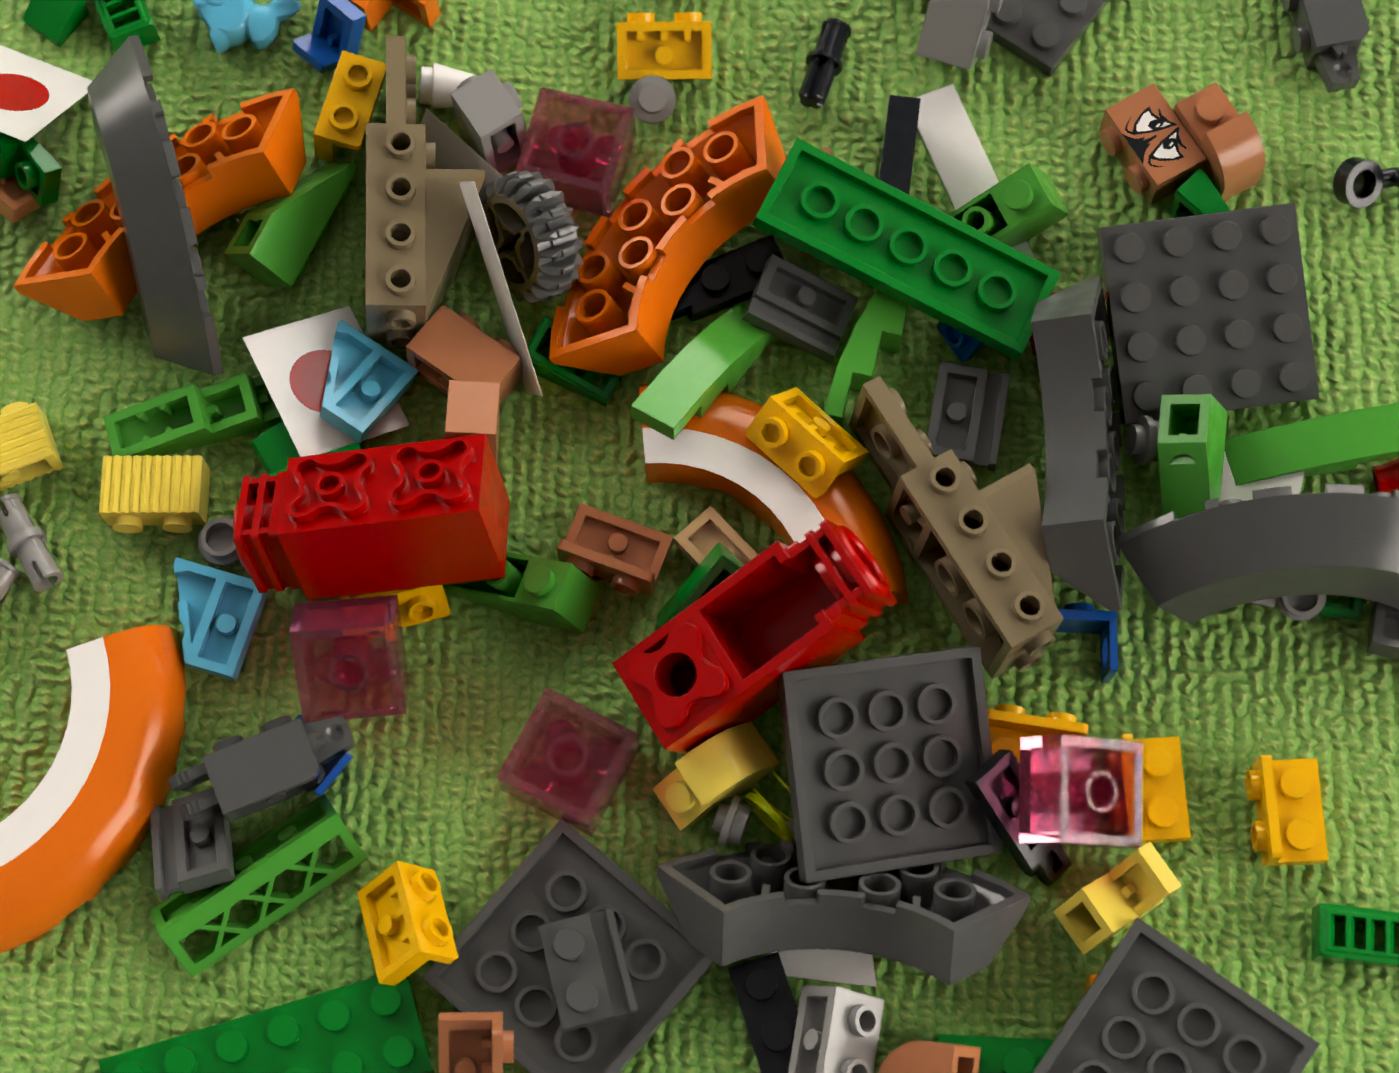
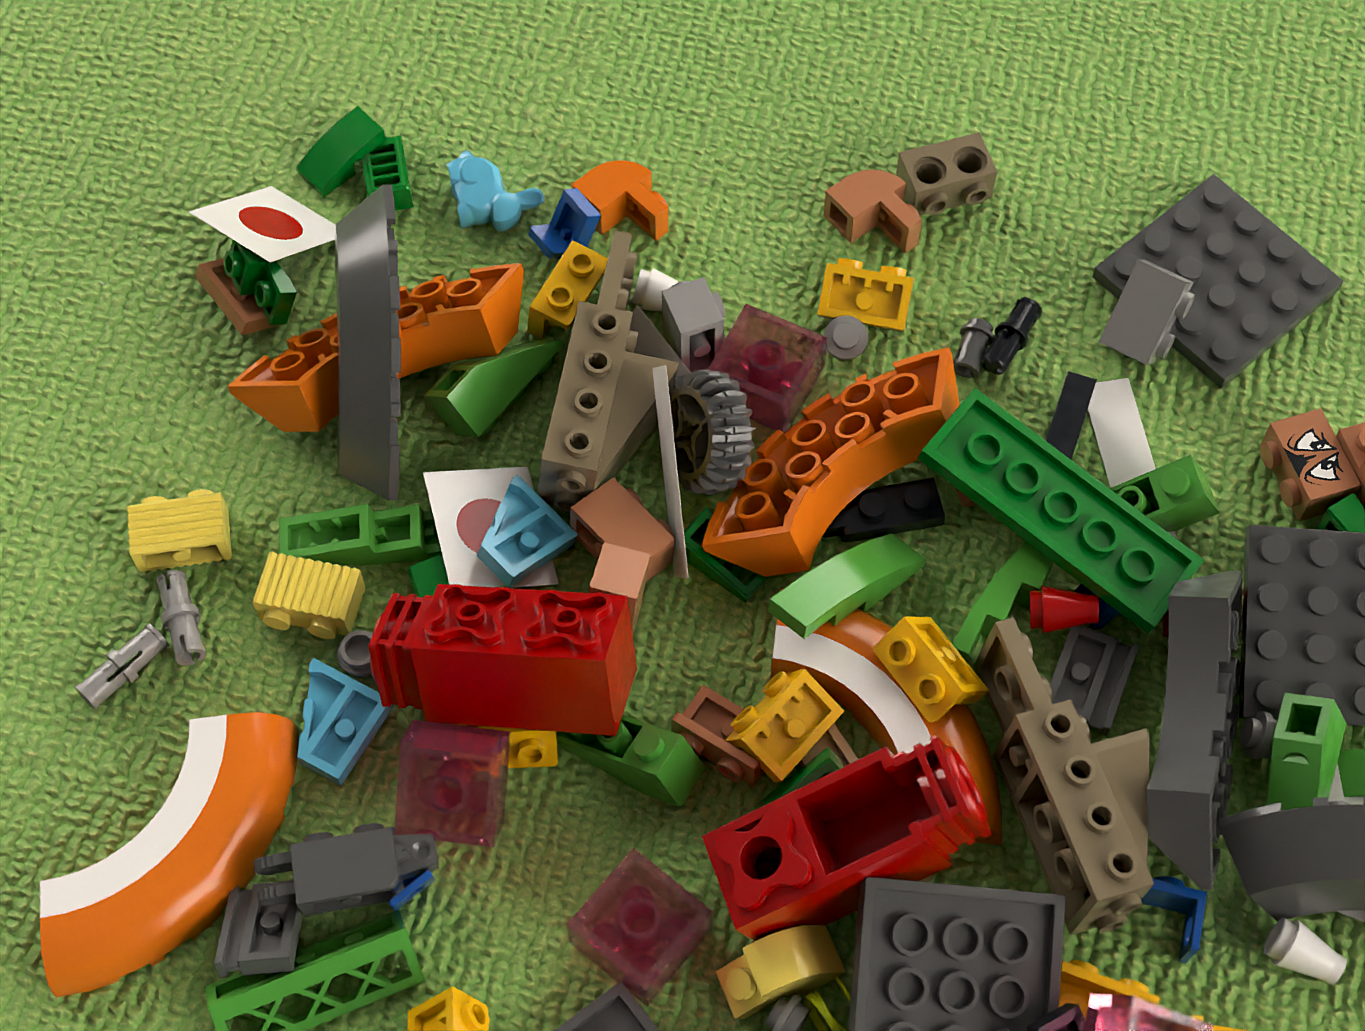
camera: 10 degrees right, 10 degrees down
dark grey plate [742,254,858,363] -> none
none -> yellow bracket [725,669,844,782]
none -> dark grey pin [953,318,995,378]
none -> red cone [1029,586,1099,633]
none -> white cone [1264,918,1347,985]

